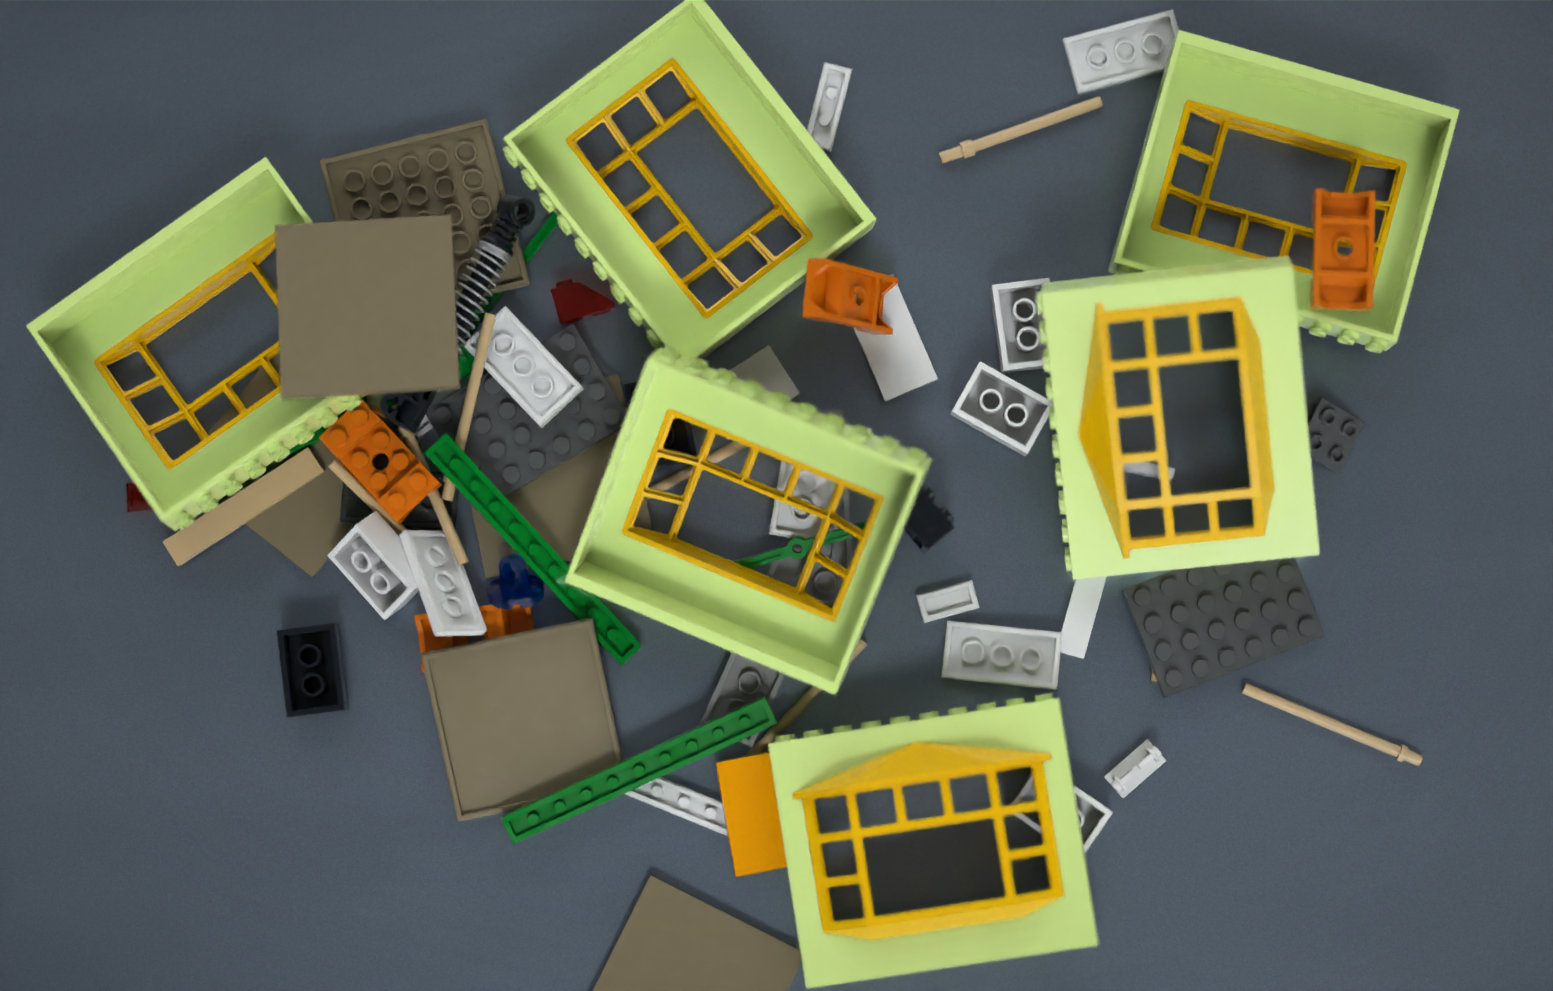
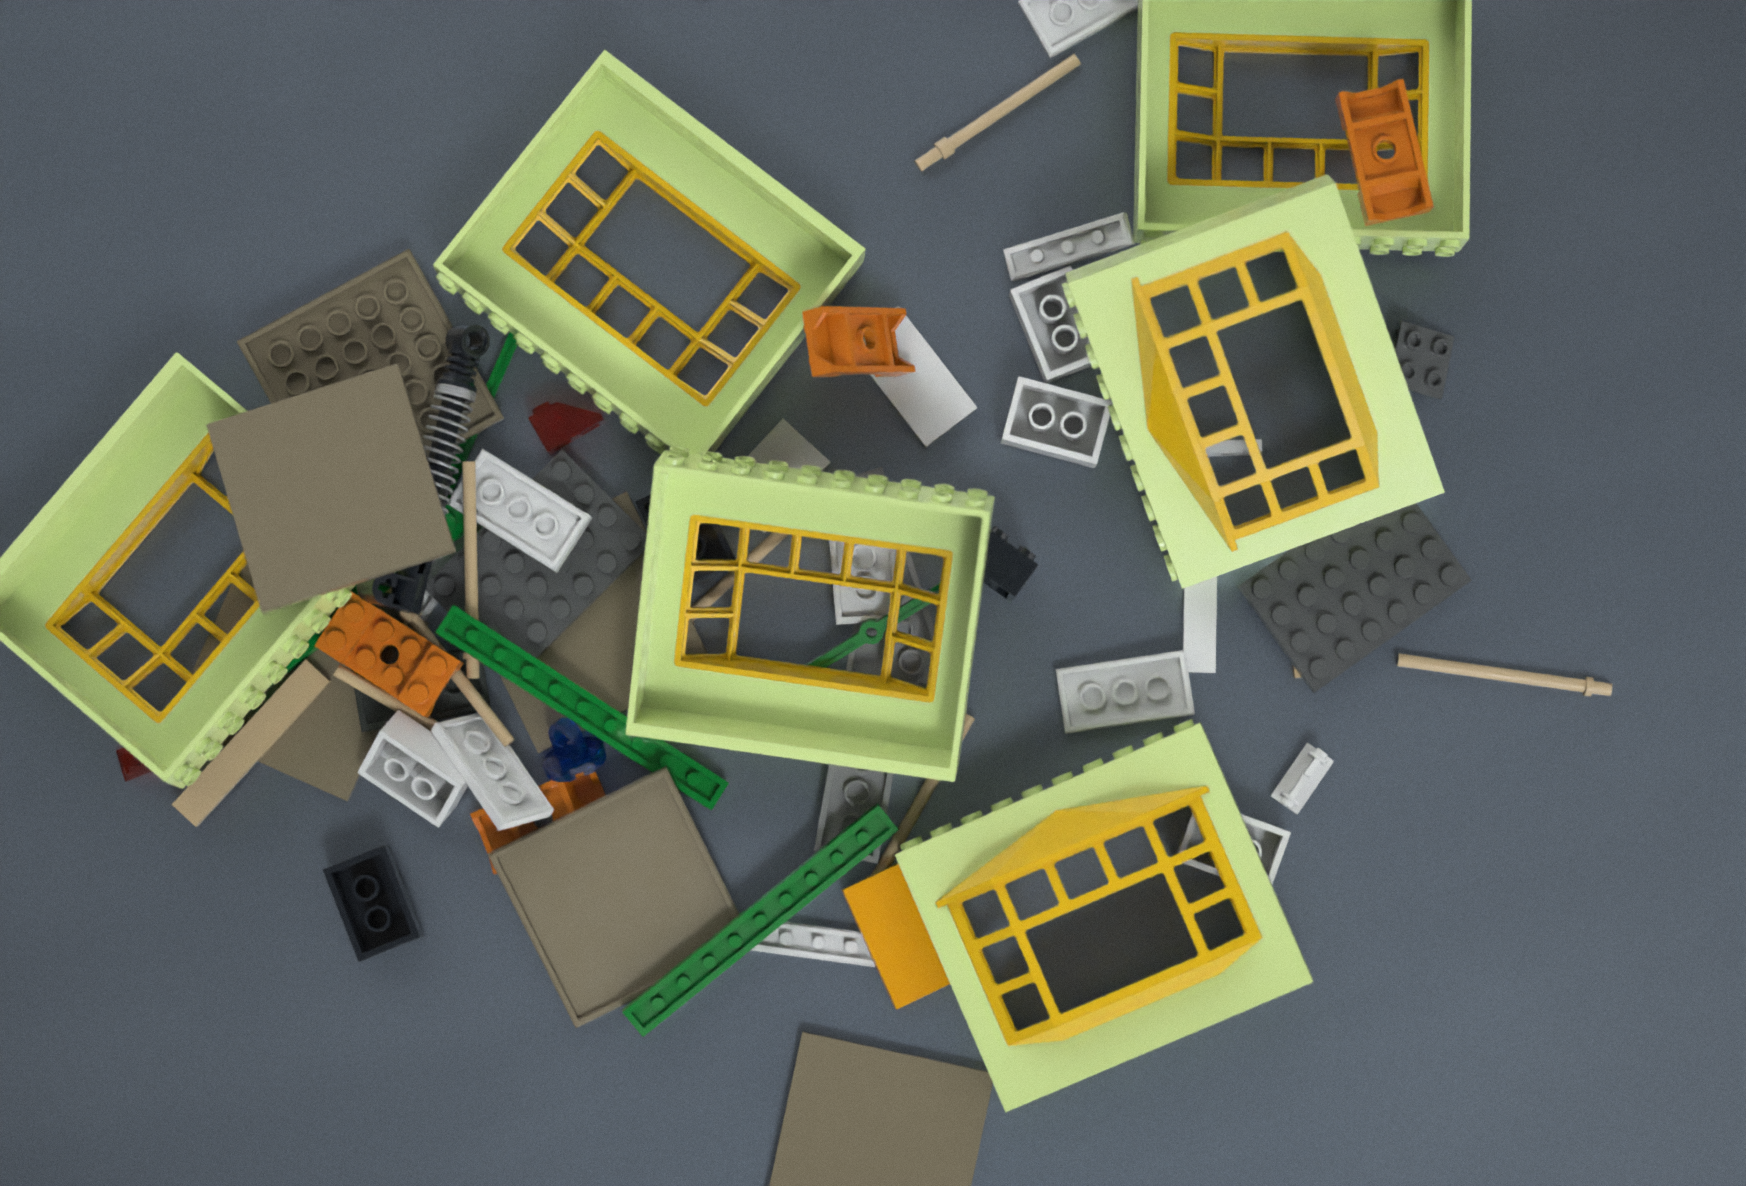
camera: 15 degrees left, 0 degrees up
white tile [807,62,852,153] -> none
white tile [916,580,980,623] -> none
none -> white tile [1003,212,1135,281]

